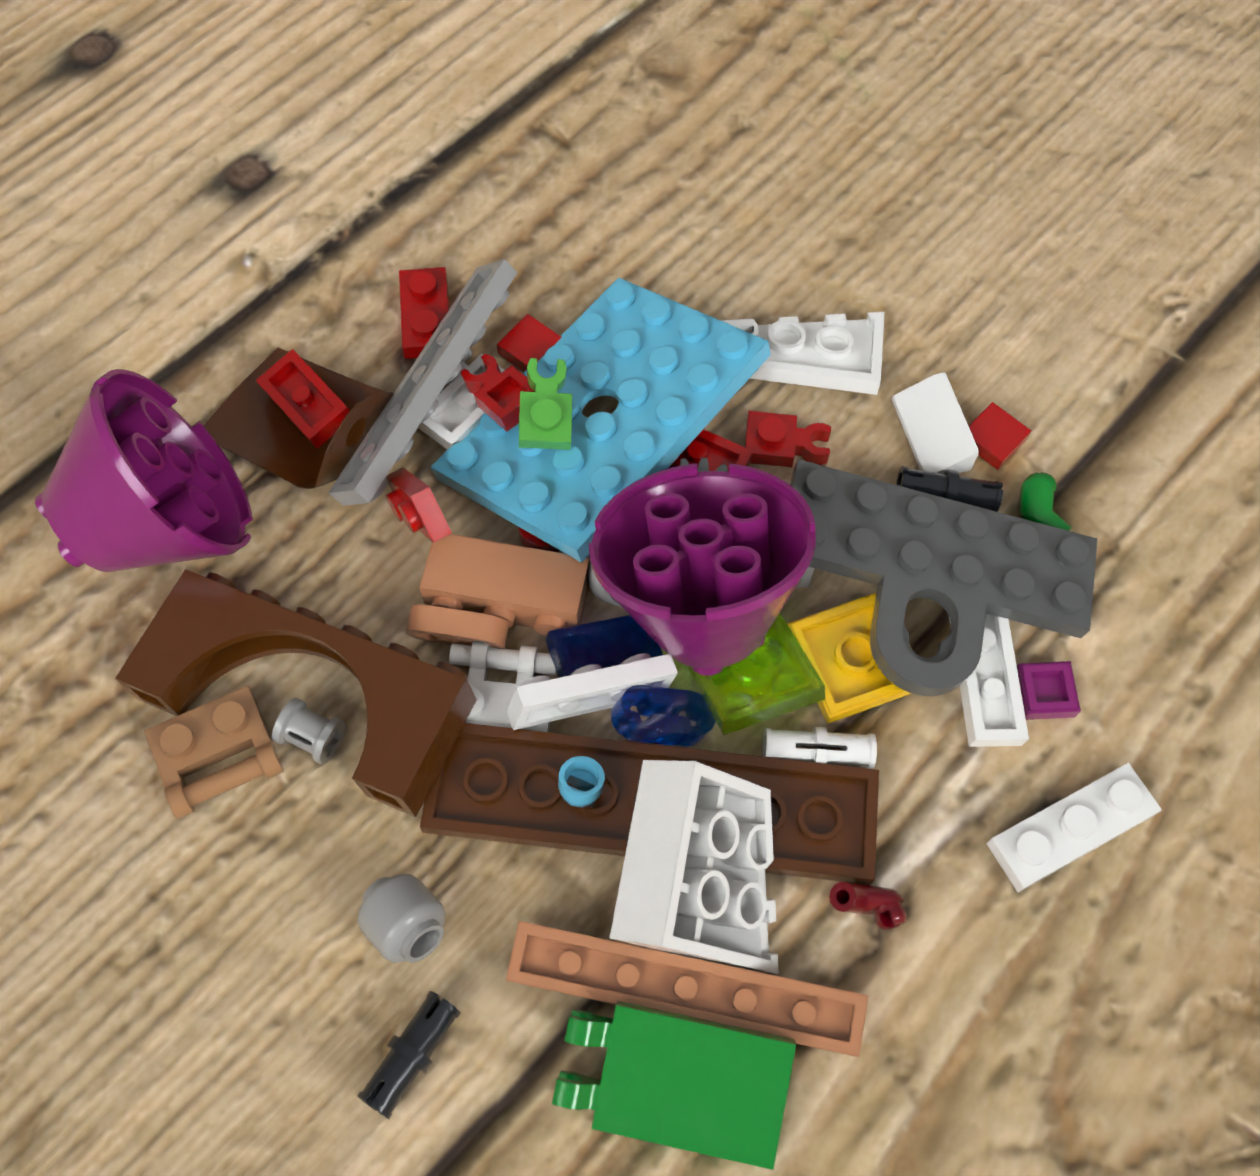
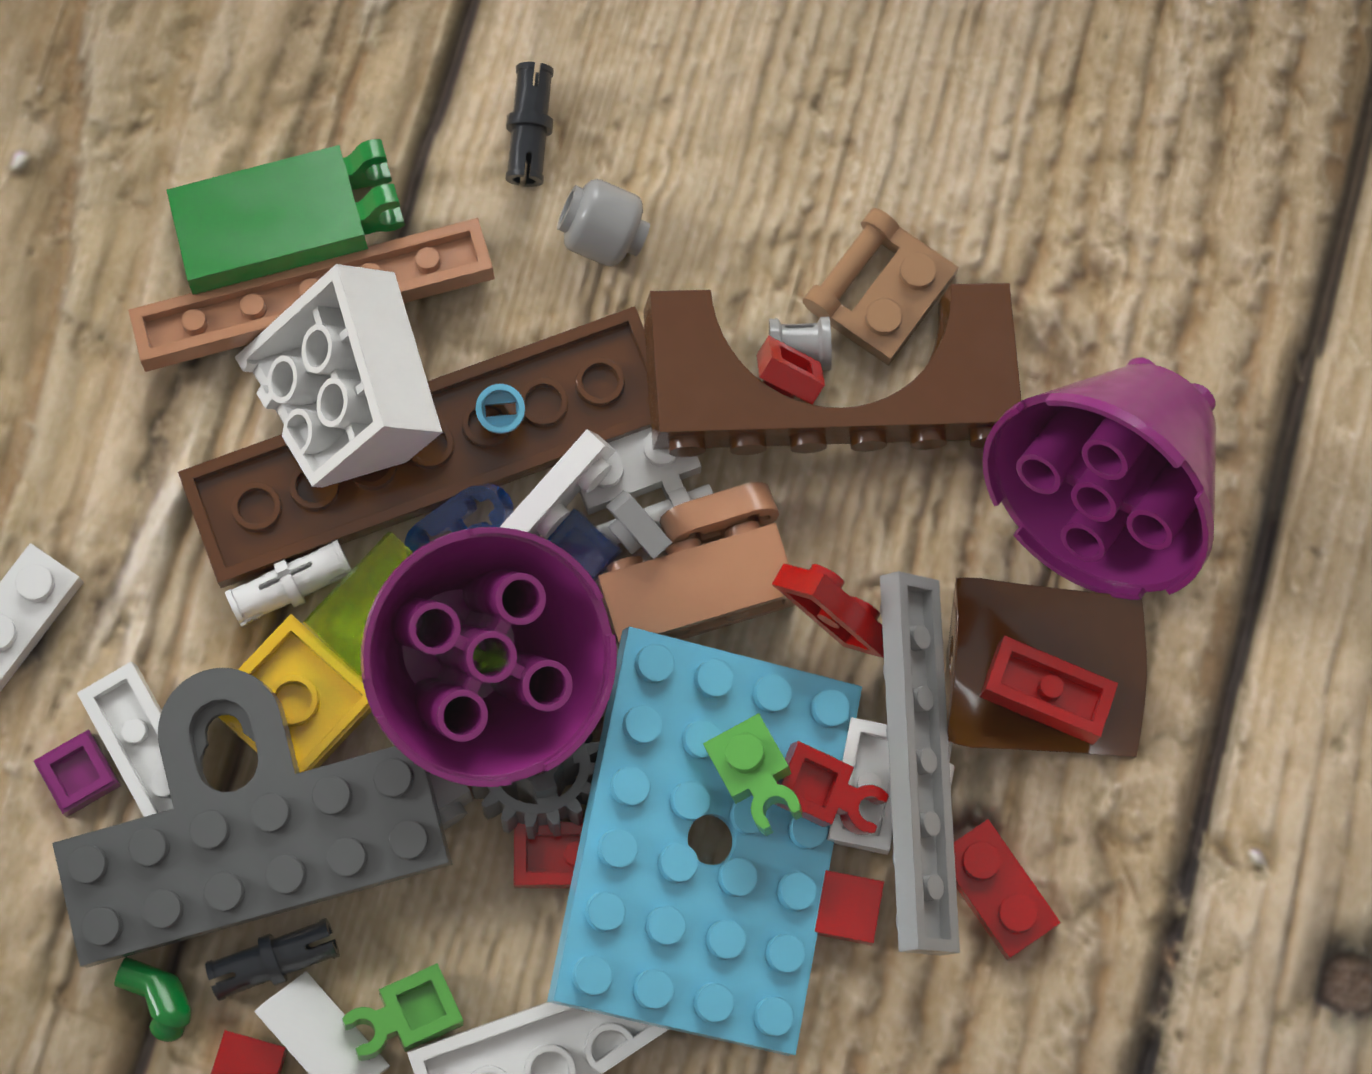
camera: 150 degrees right, 10 degrees up
red plate [745,411,831,468] -> none
dark red arm [829,881,907,930] -> none
none -> bright green plate [342,963,464,1061]
none -> light grey plate [605,490,672,559]
none -> red plate [756,335,825,405]

